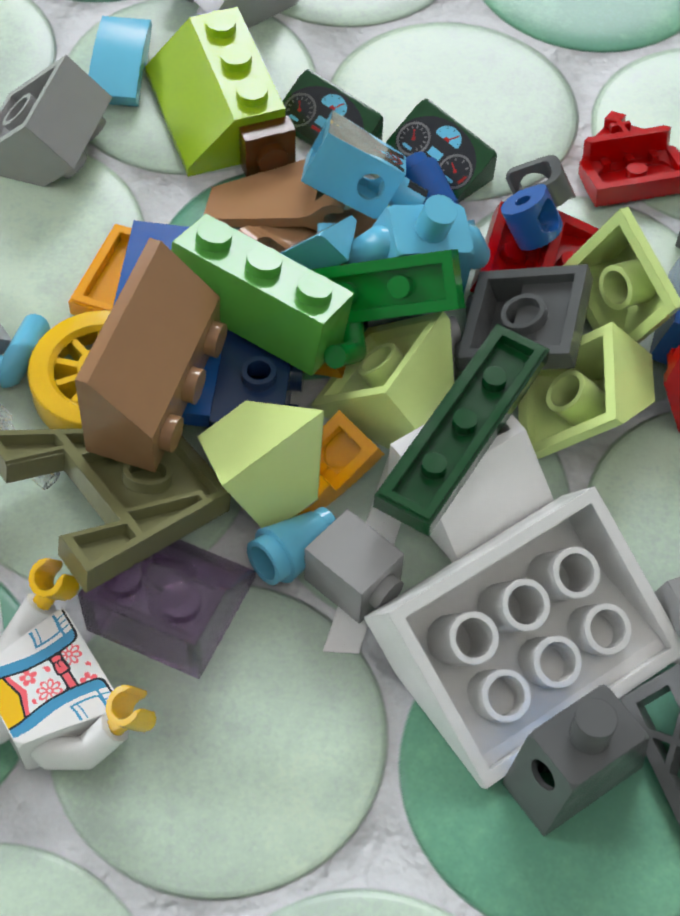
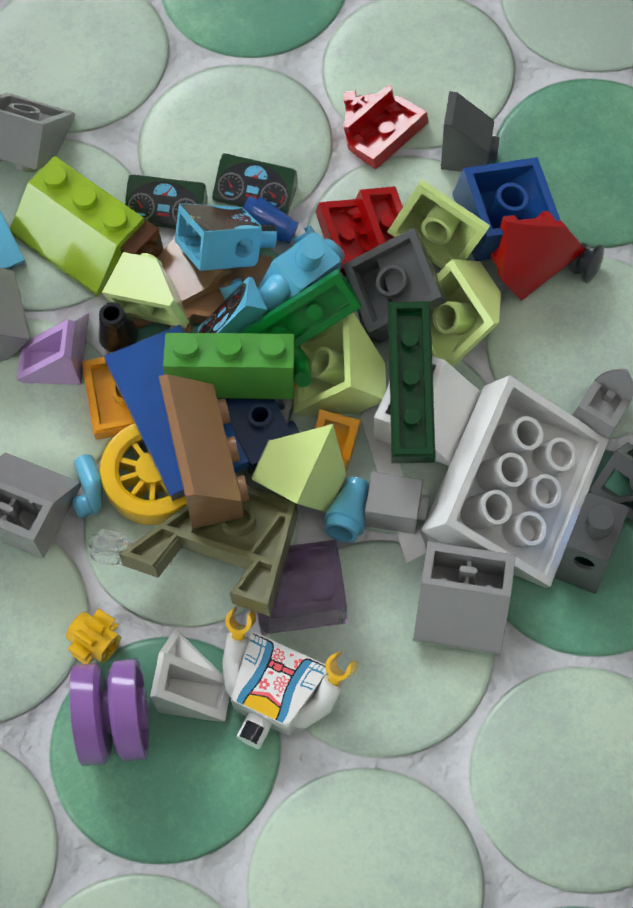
camera: 25 degrees left, 10 degrees up
blue leg [501,155,576,251] -> none
none -> lavender slope [17,313,89,385]
none -> black cone [98,302,139,353]
none -> yellowish green slope [102,252,189,328]
none -> light grey slope [413,541,516,655]

